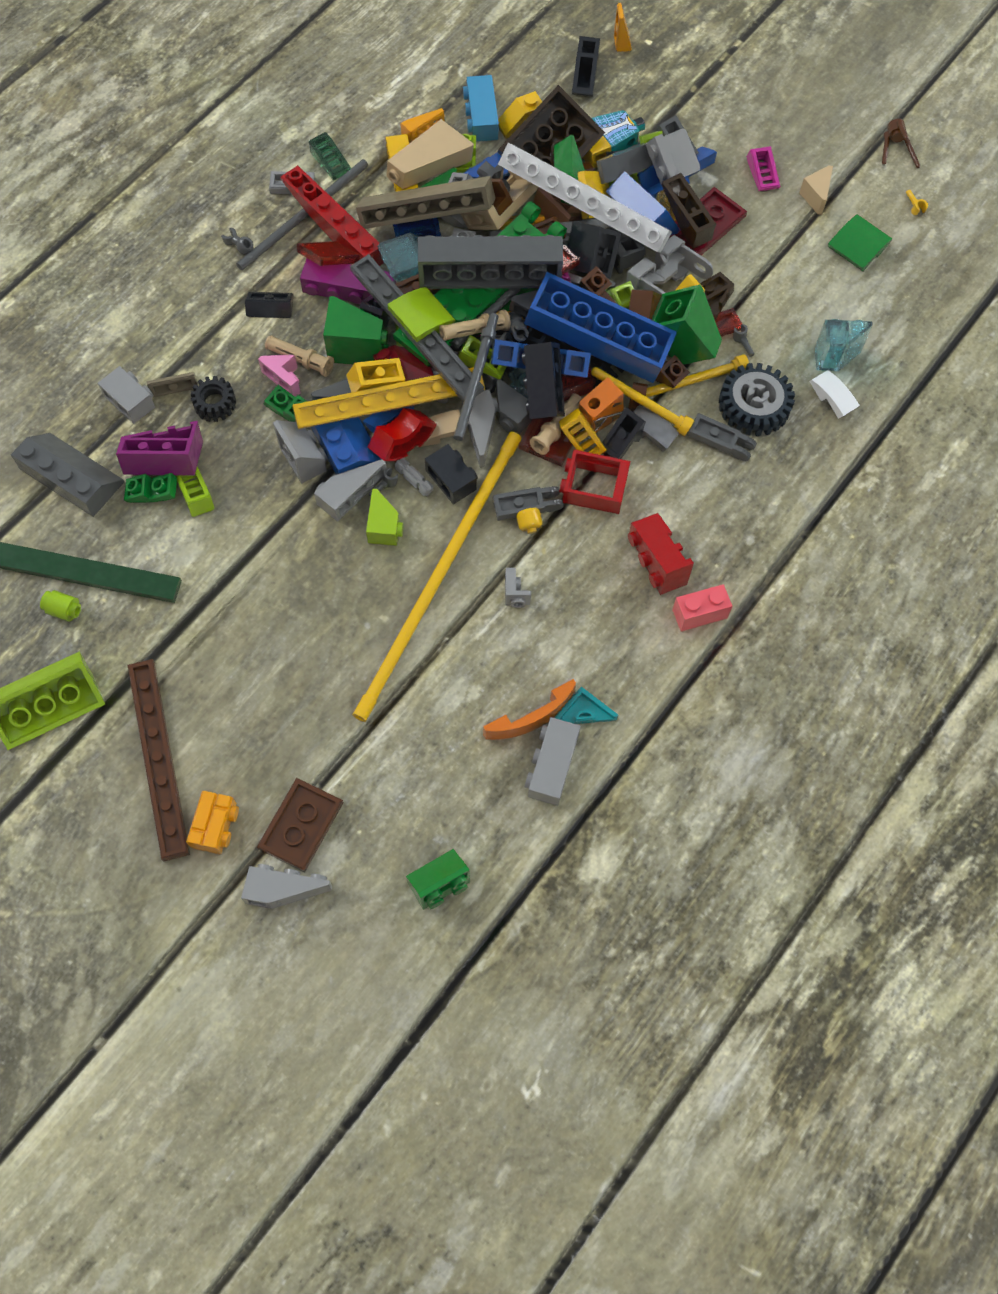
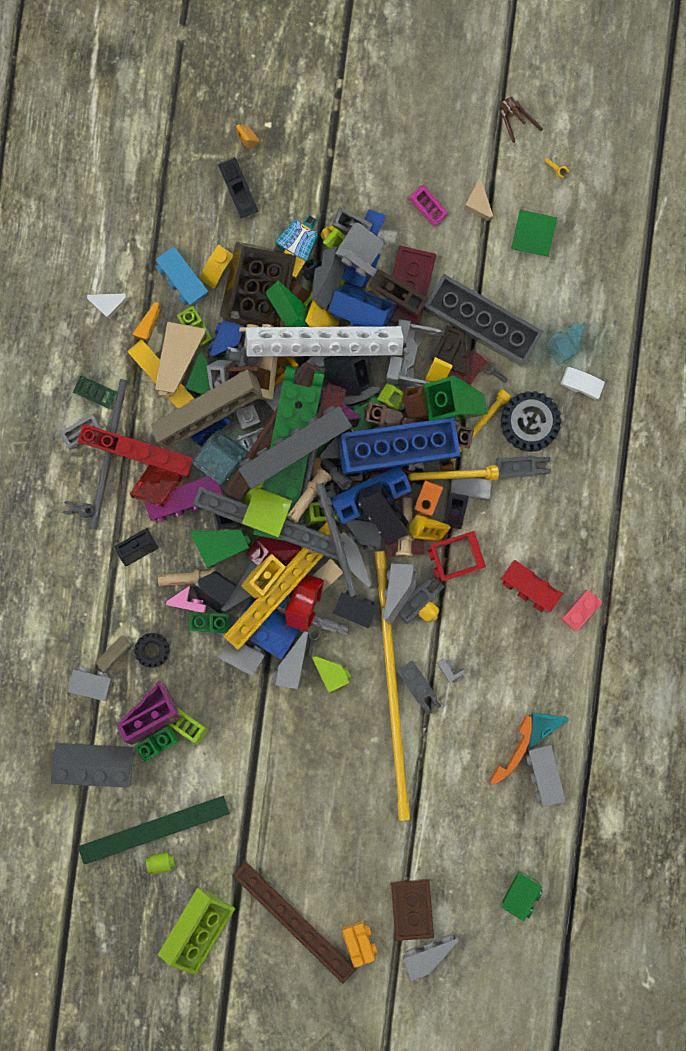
camera: 30 degrees left, 20 degrees up
none -> white slope [87,294,128,320]
none -> black slope [194,571,237,613]
none -> light grey slope [382,563,418,624]
none -> dark grey hinge [397,660,441,715]
none -> dark grey brick [424,274,544,367]

